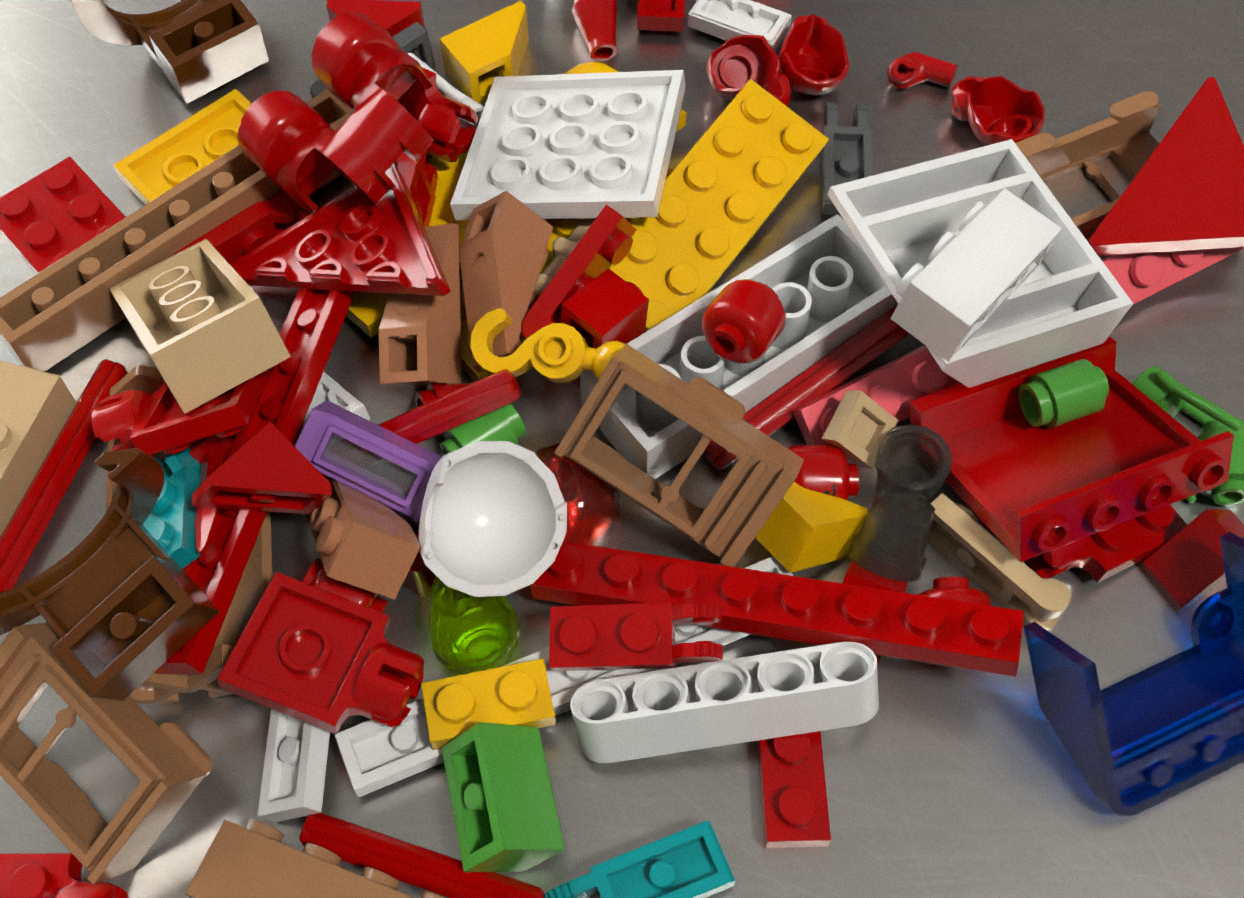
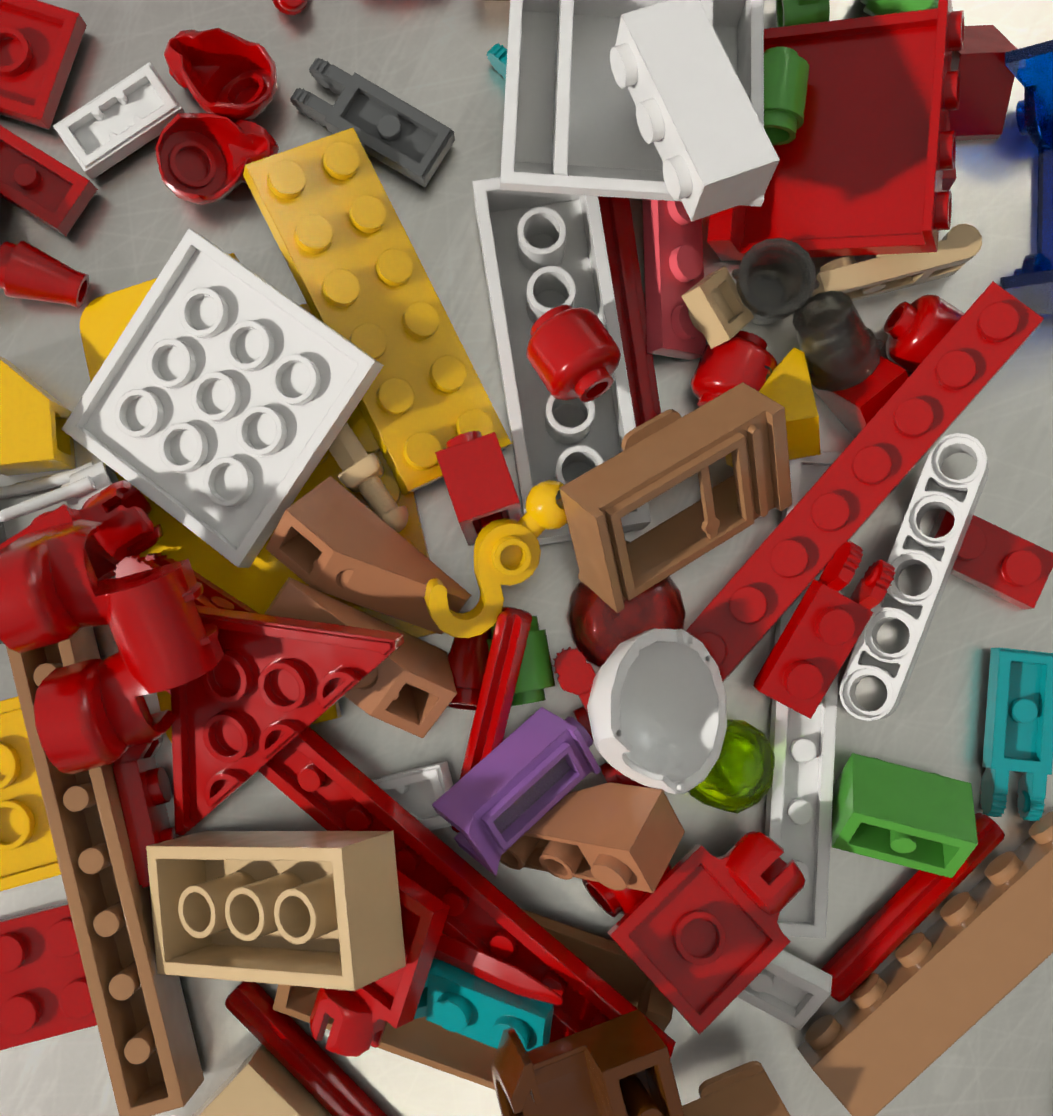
camera: 65 degrees left, 25 degrees up
red slope [192,422,332,514] -> none
yellow plate [421,658,556,750] -> none
red plate [522,204,637,339] -> none

